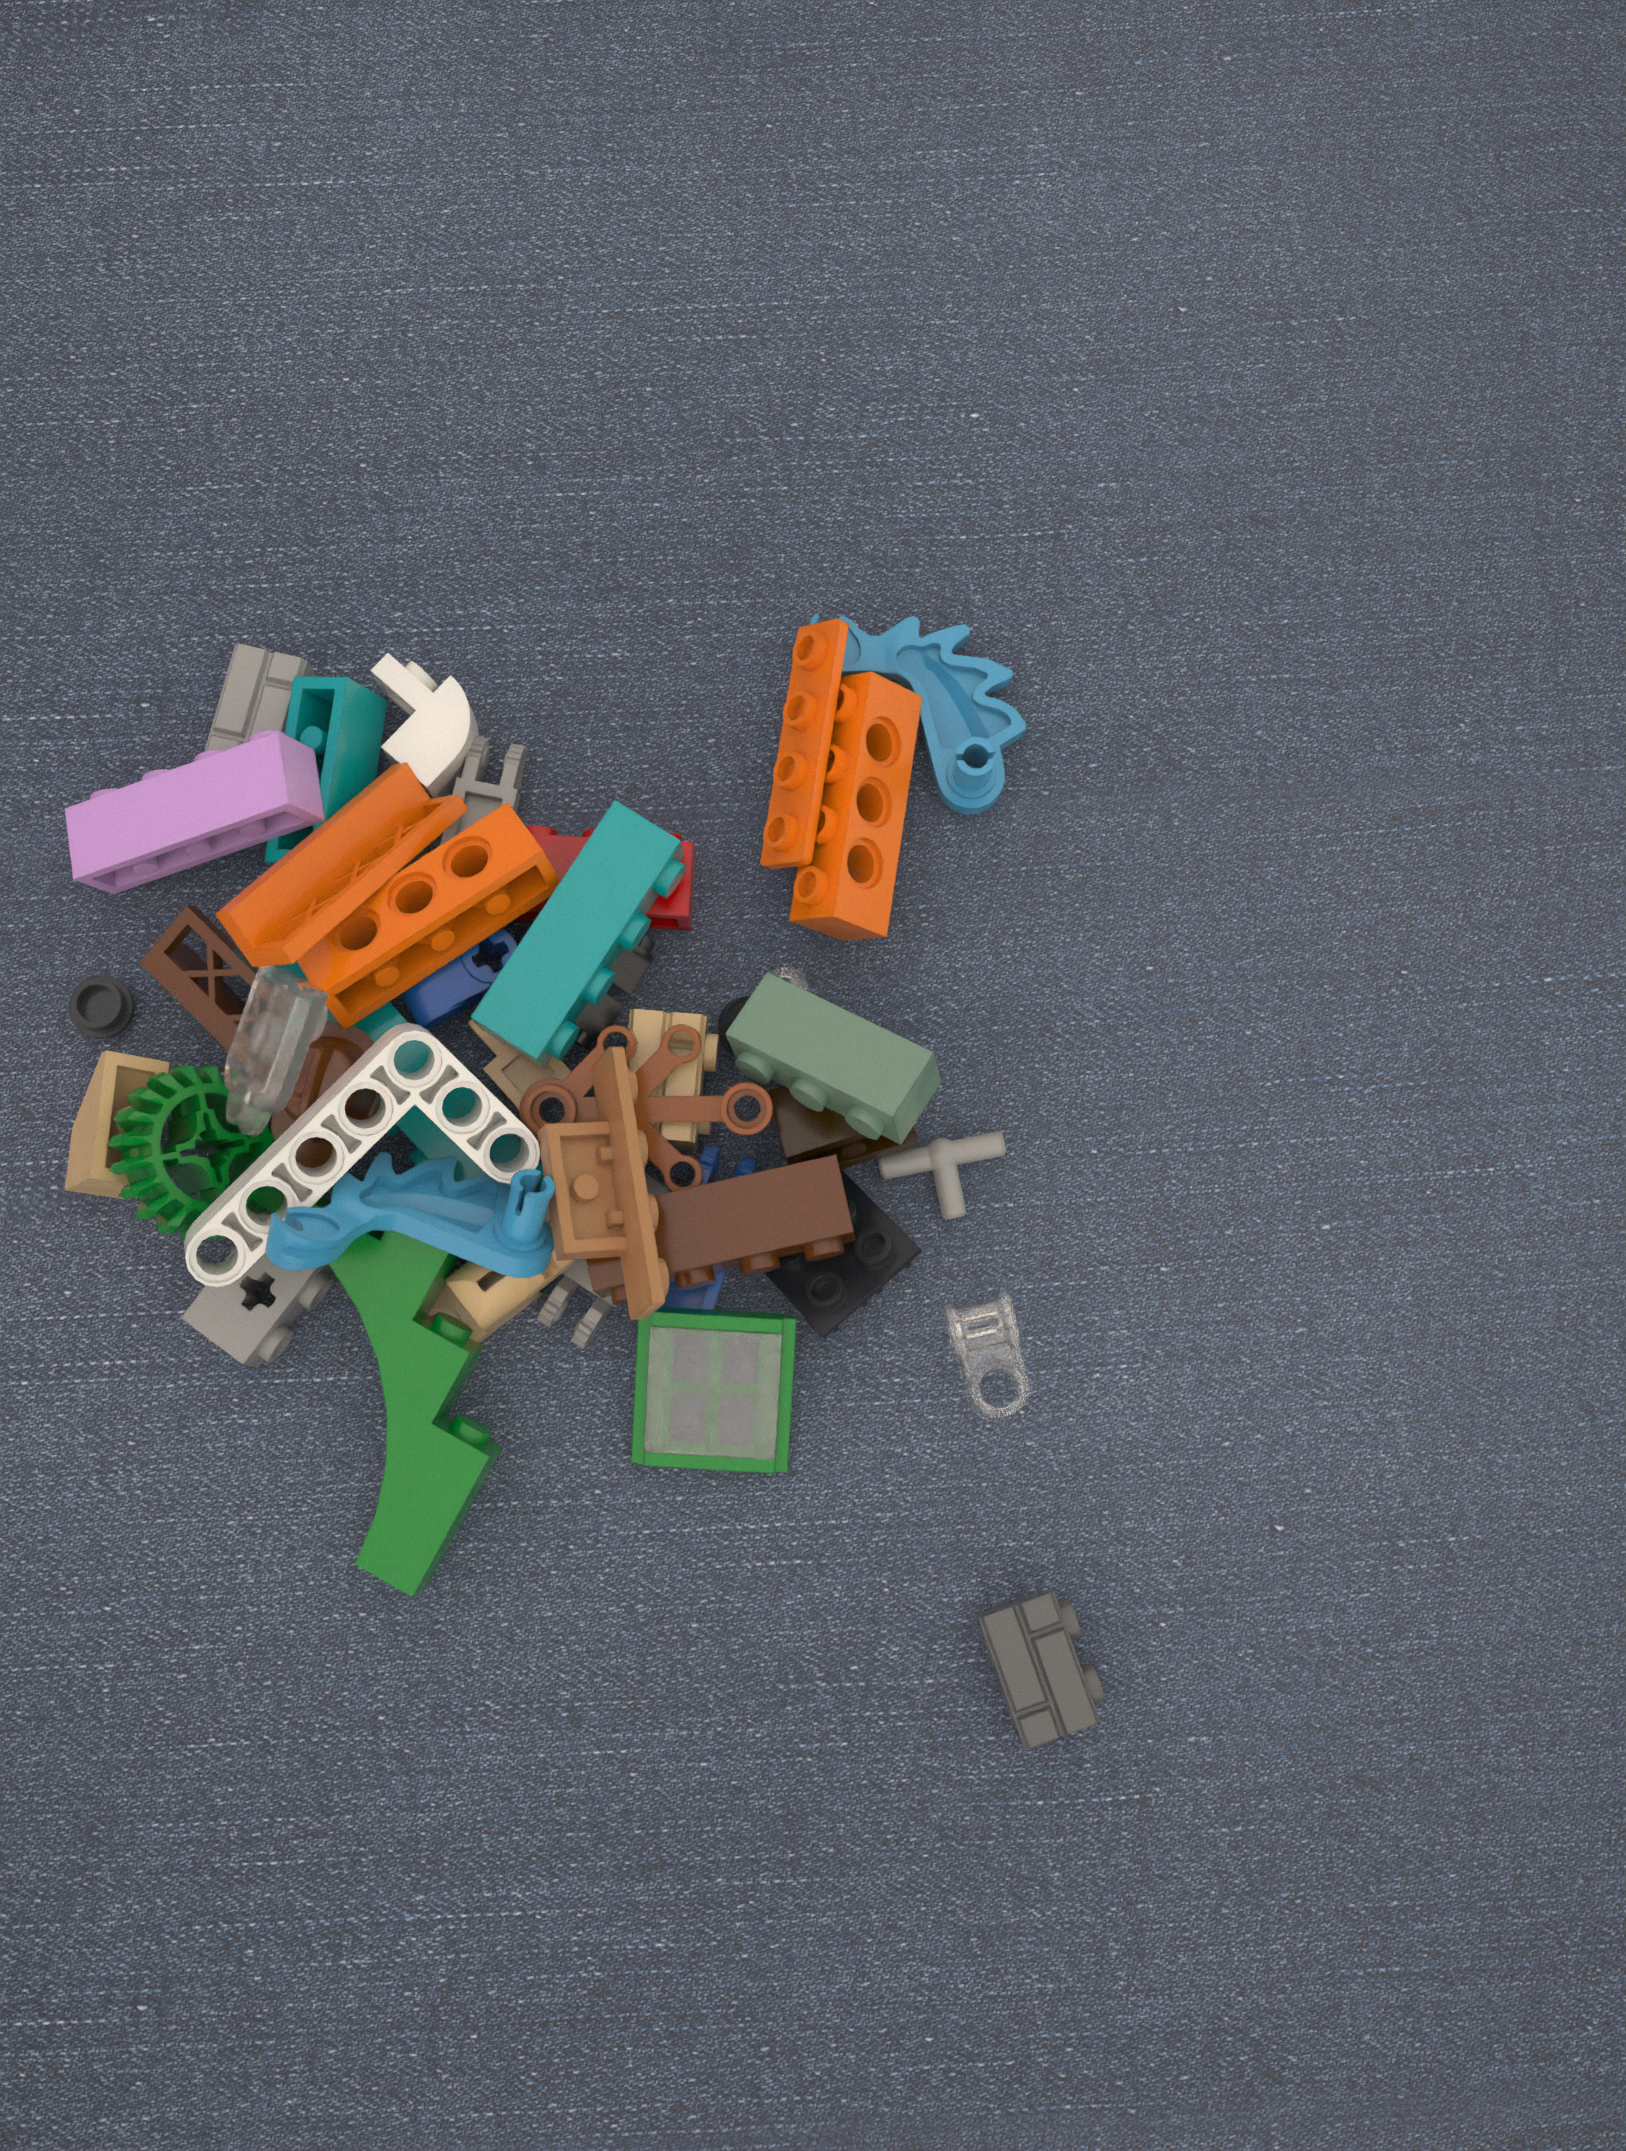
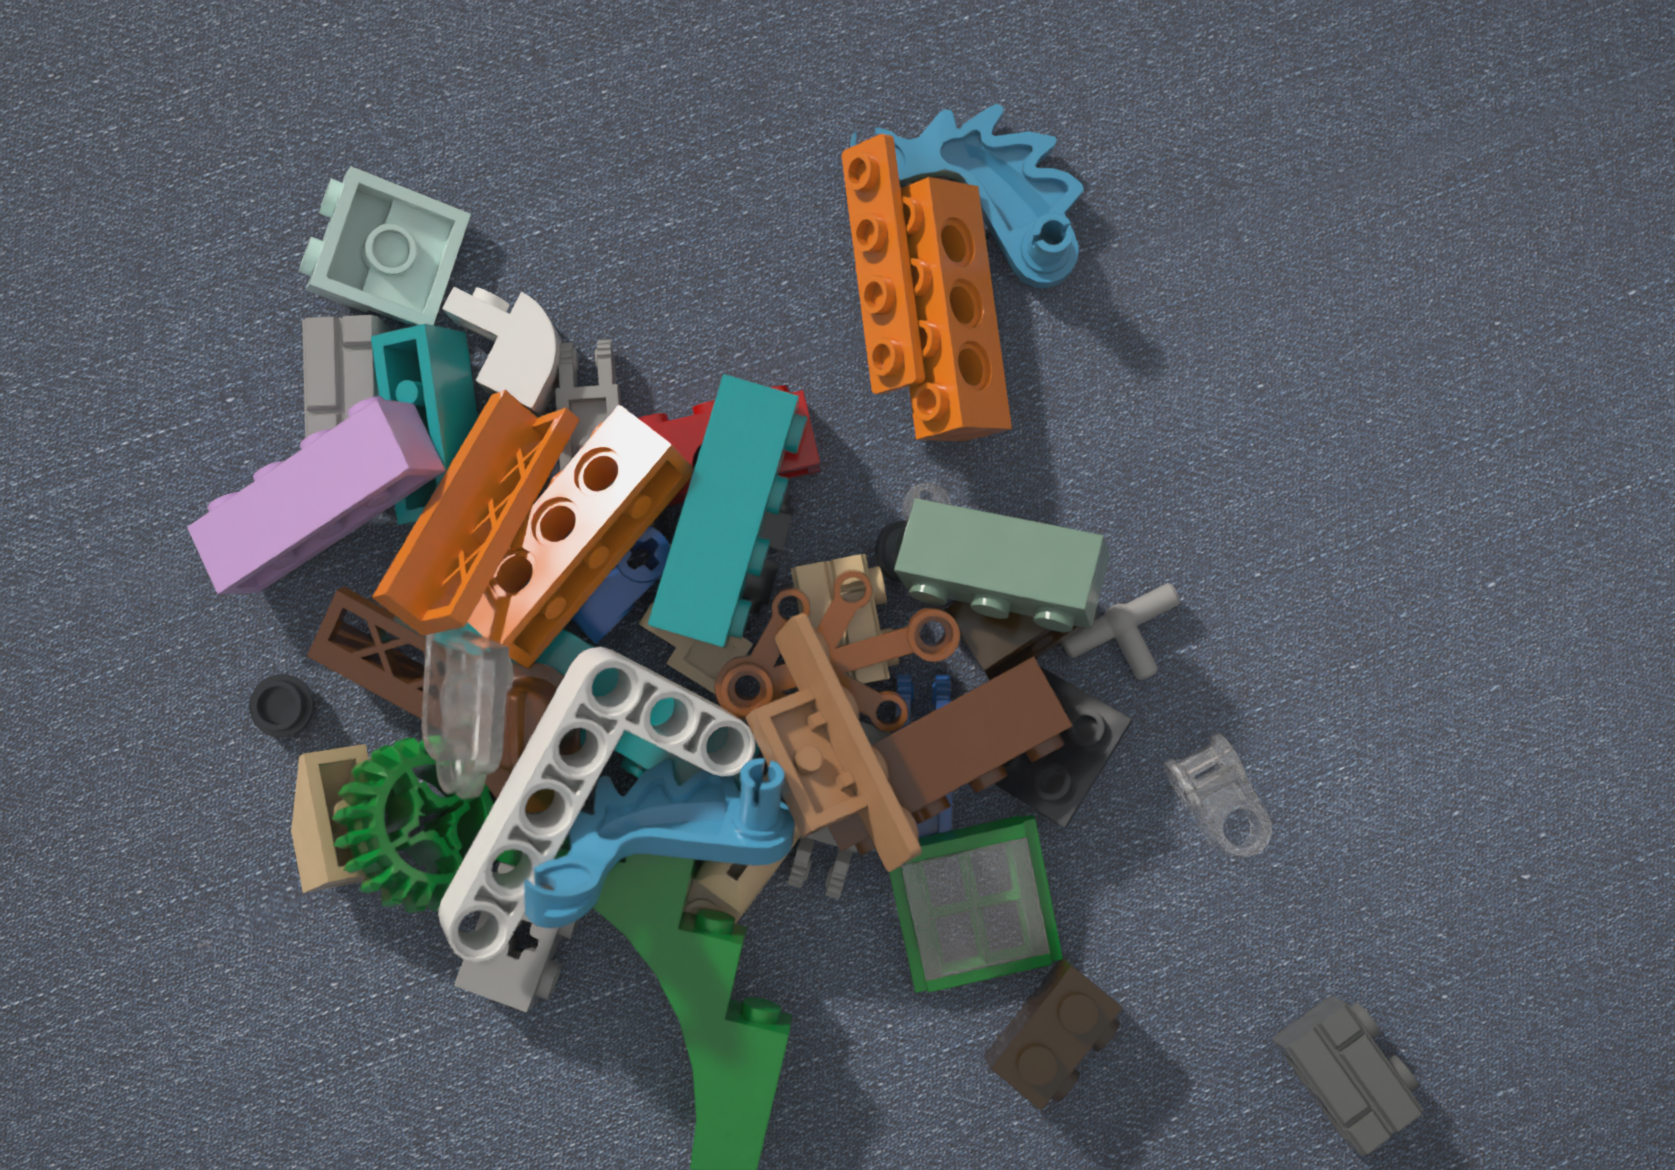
camera: 20 degrees left, 5 degrees up
none -> light aqua plate [299,166,471,326]
none -> dark brown brick [984,958,1123,1111]

